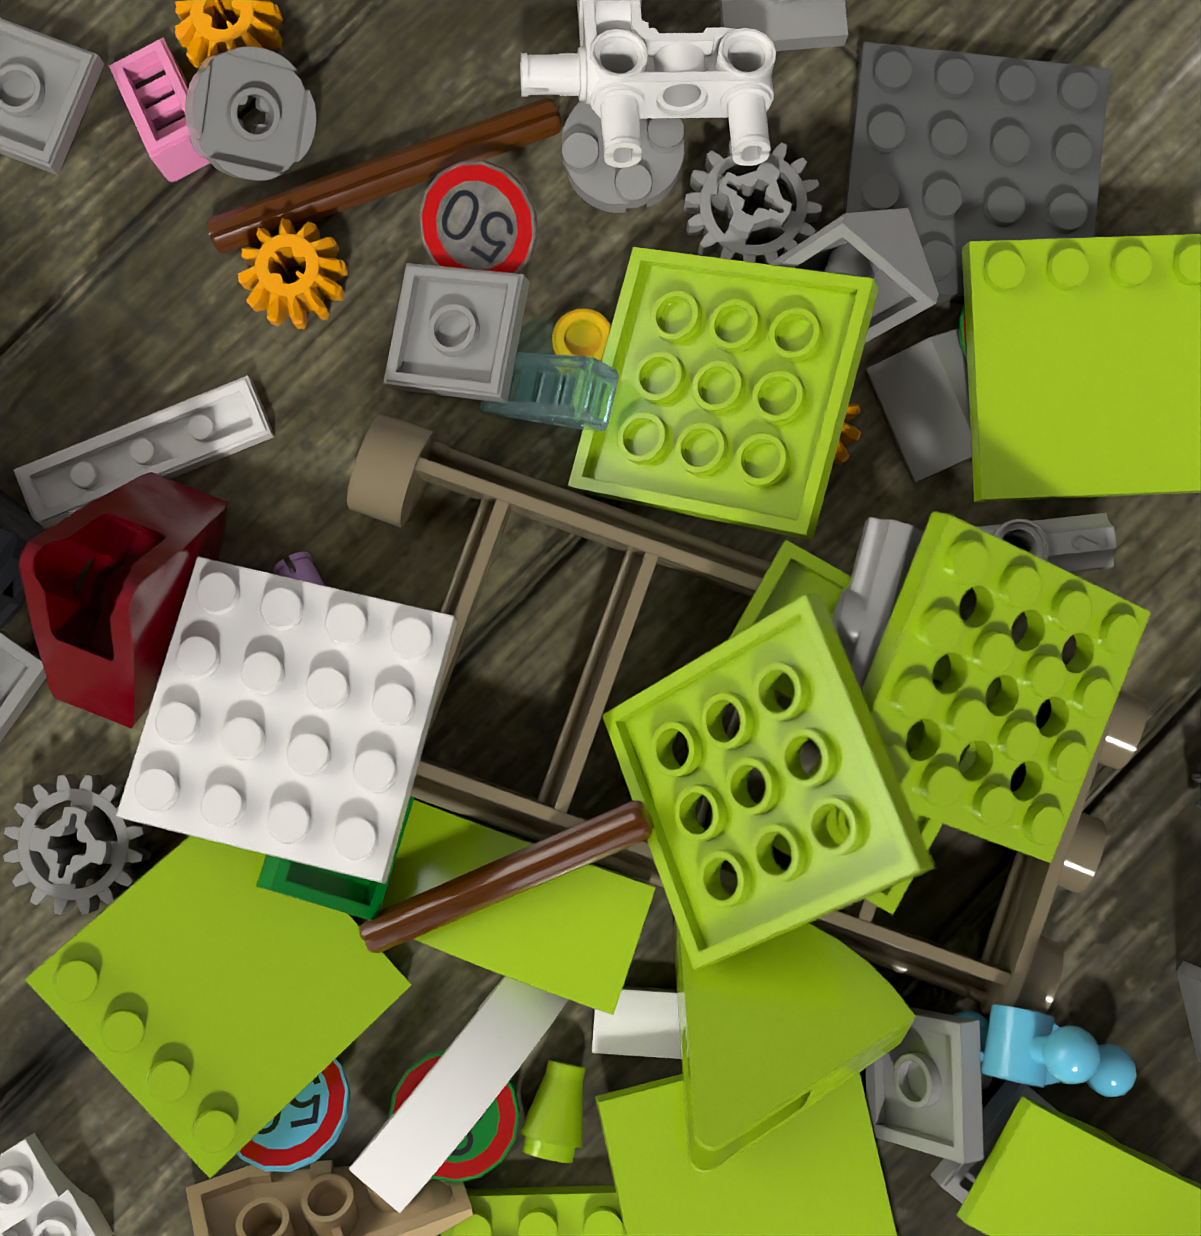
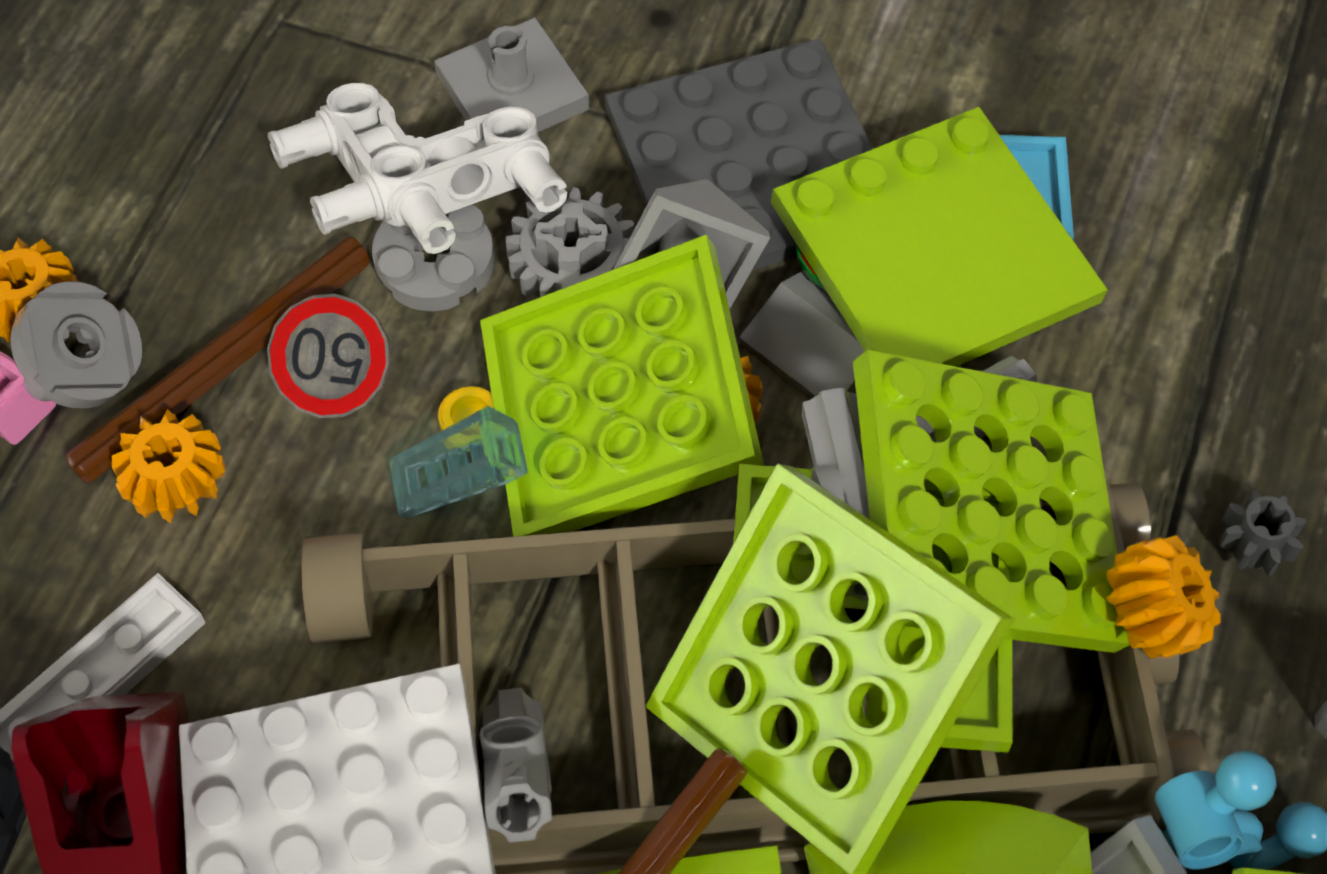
camera: 25 degrees left, 25 degrees down
light grey plate [383,263,530,403] -> none
none -> light grey piece [479,687,552,843]
none -> light orange gear [1106,535,1221,659]

